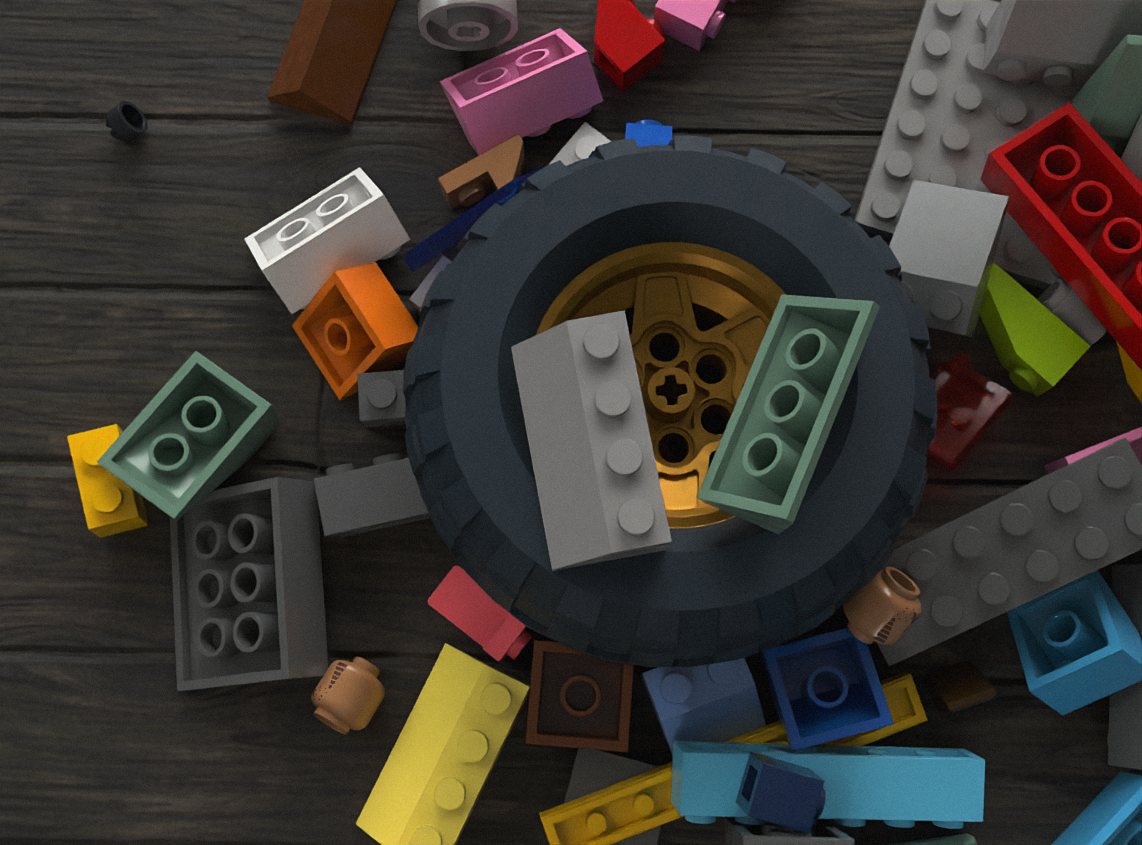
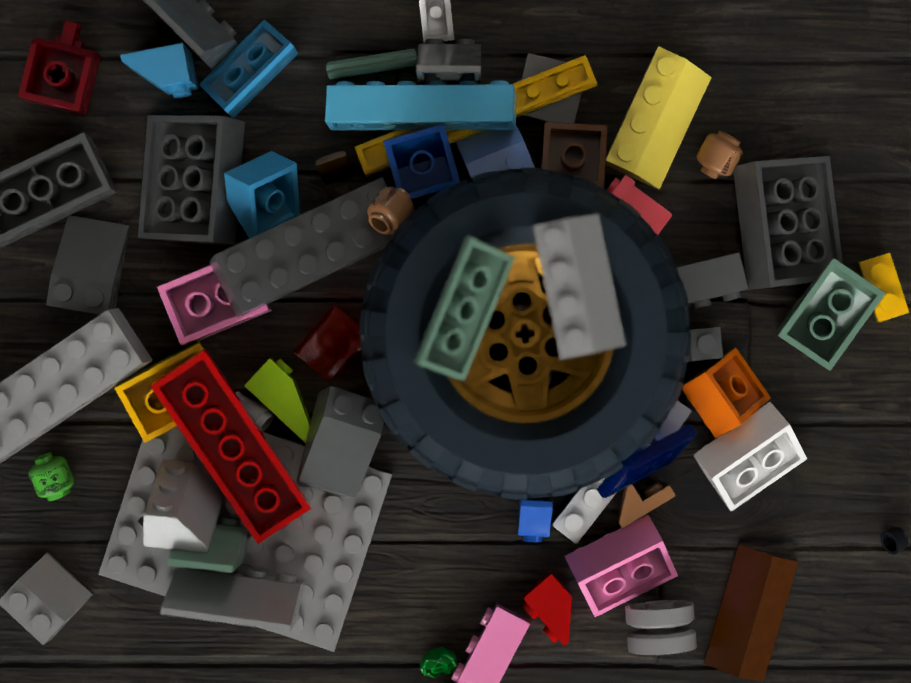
camera: 170 degrees right, 10 degrees up
dark blue brick [736,751,826,834] -> none

